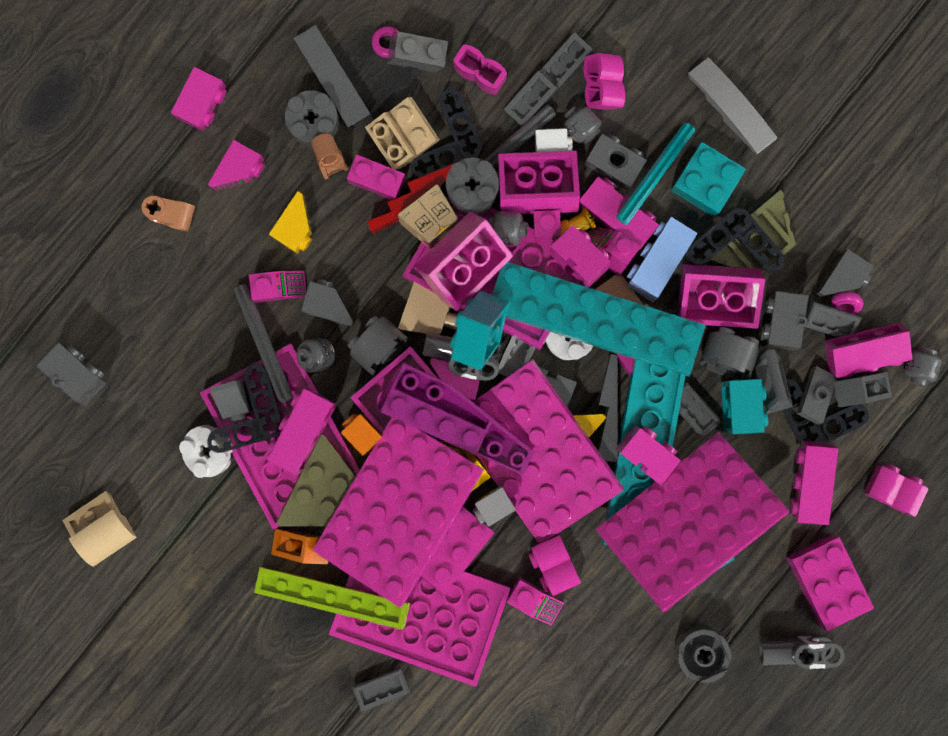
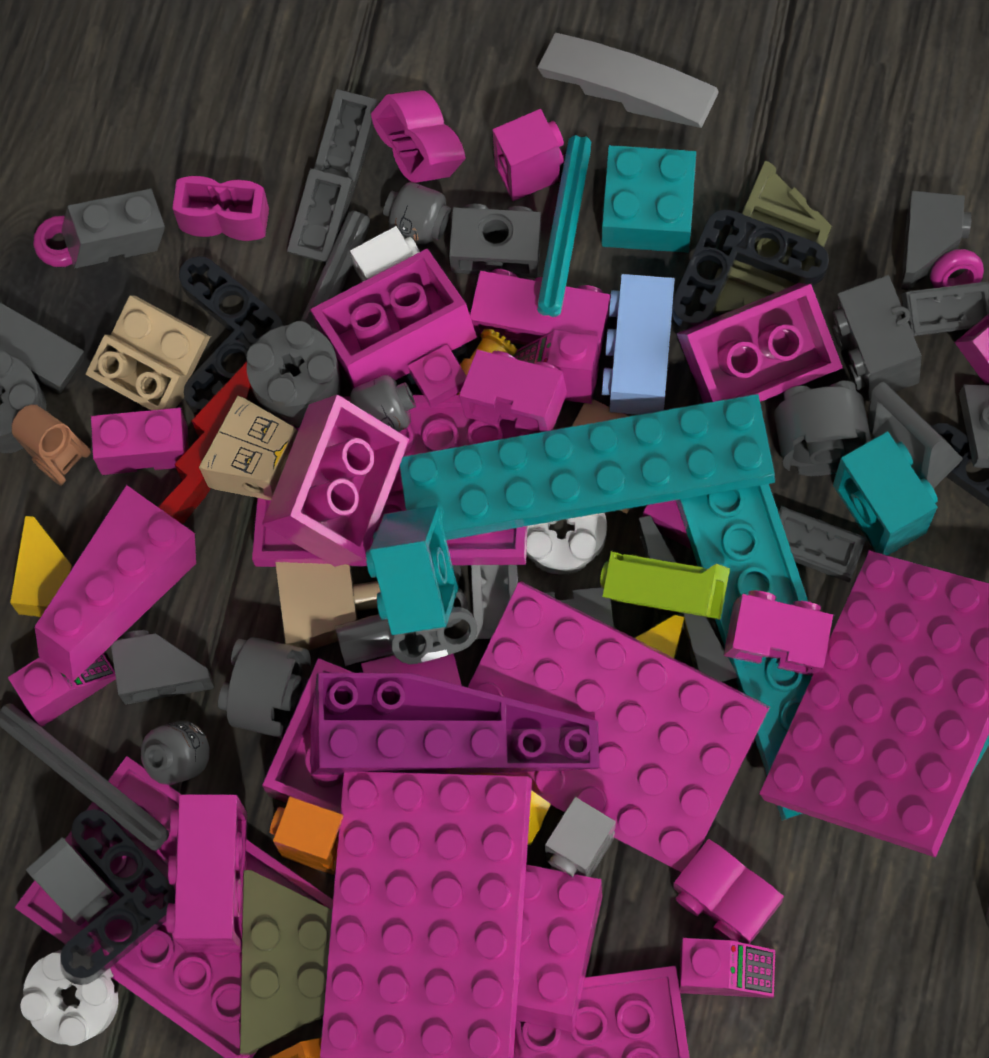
camera: 20 degrees left, 15 degrees down
none -> dark pink wedge [35,485,196,681]
none -> dark pink brick [493,109,564,201]
none -> lime window [600,552,730,619]

